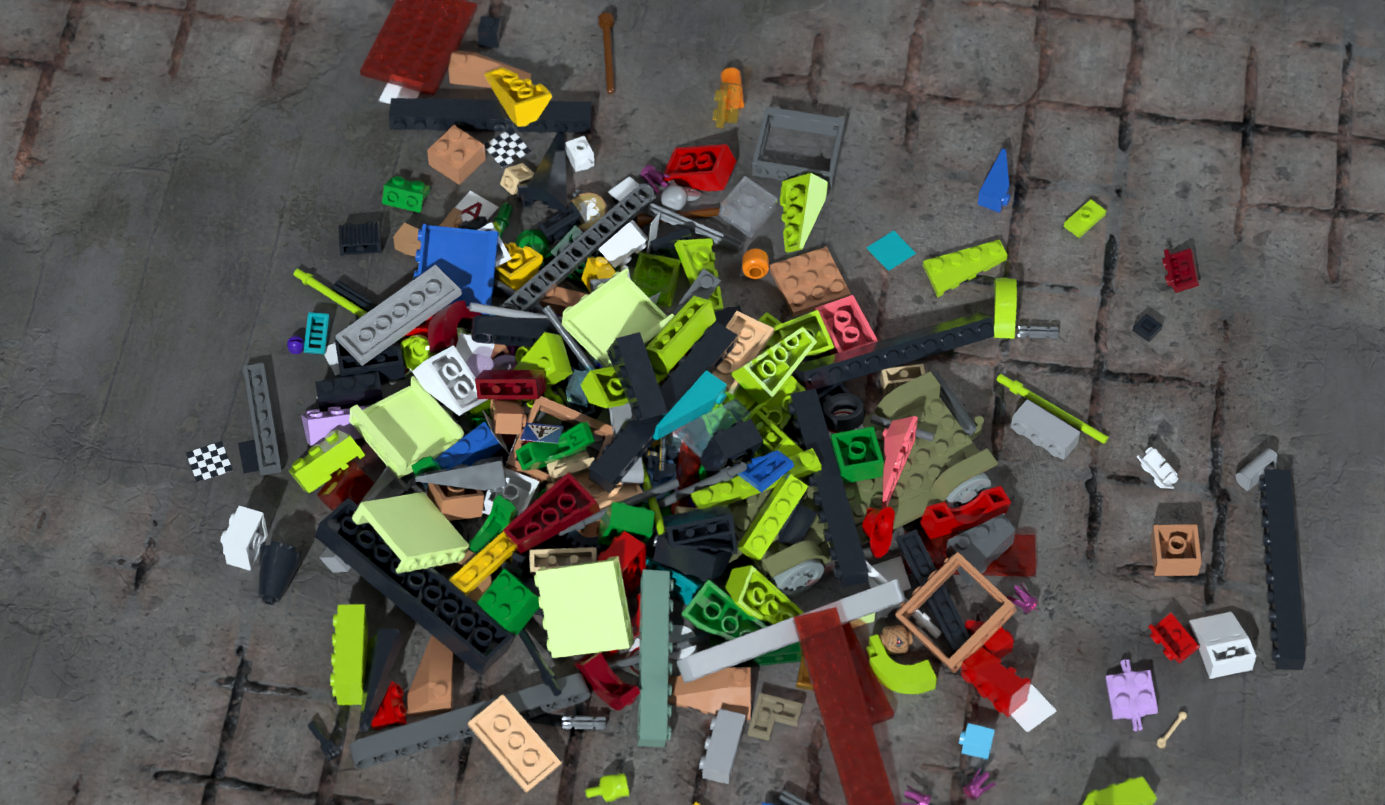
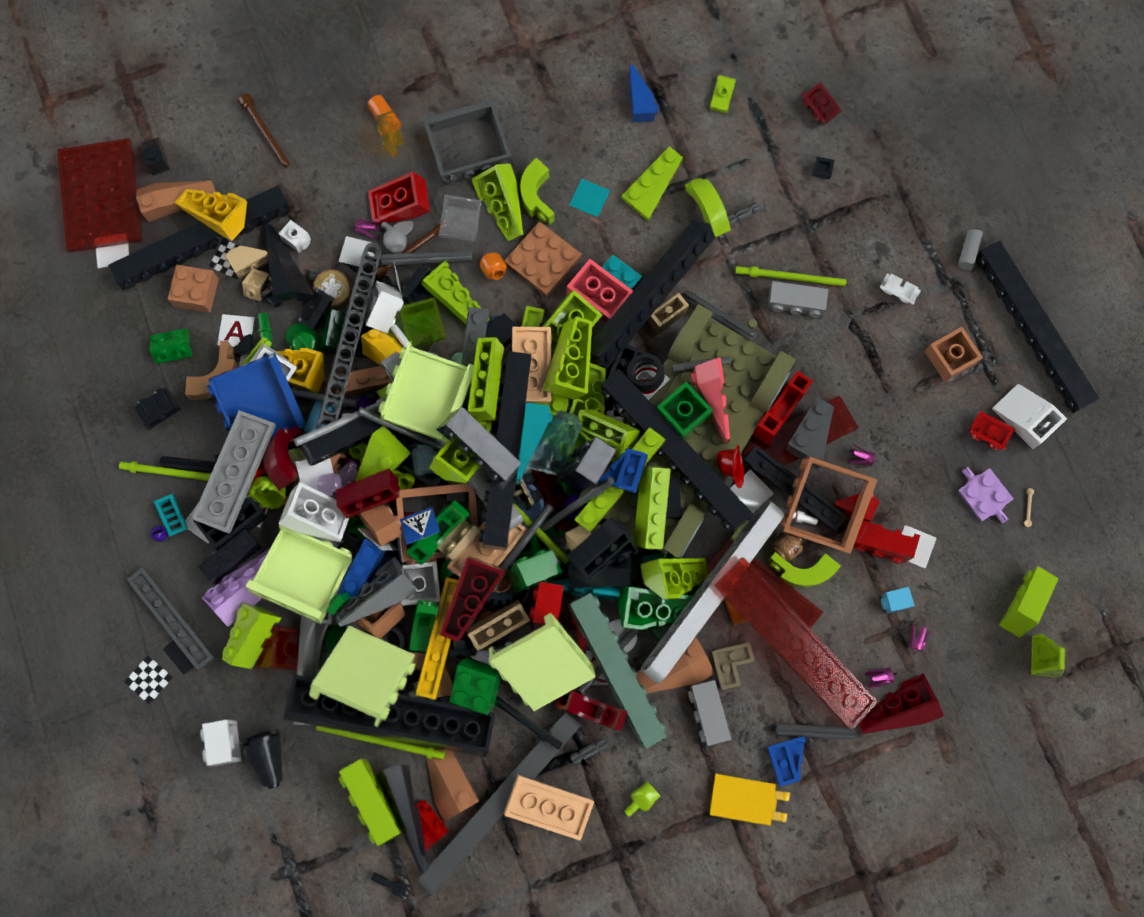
camera: 30 degrees left, 20 degrees up
none -> tan slope [225,246,269,279]
none -> lime bar [316,726,446,760]
none -> lime arch [520,158,555,225]
none -> teal brick [602,255,642,291]

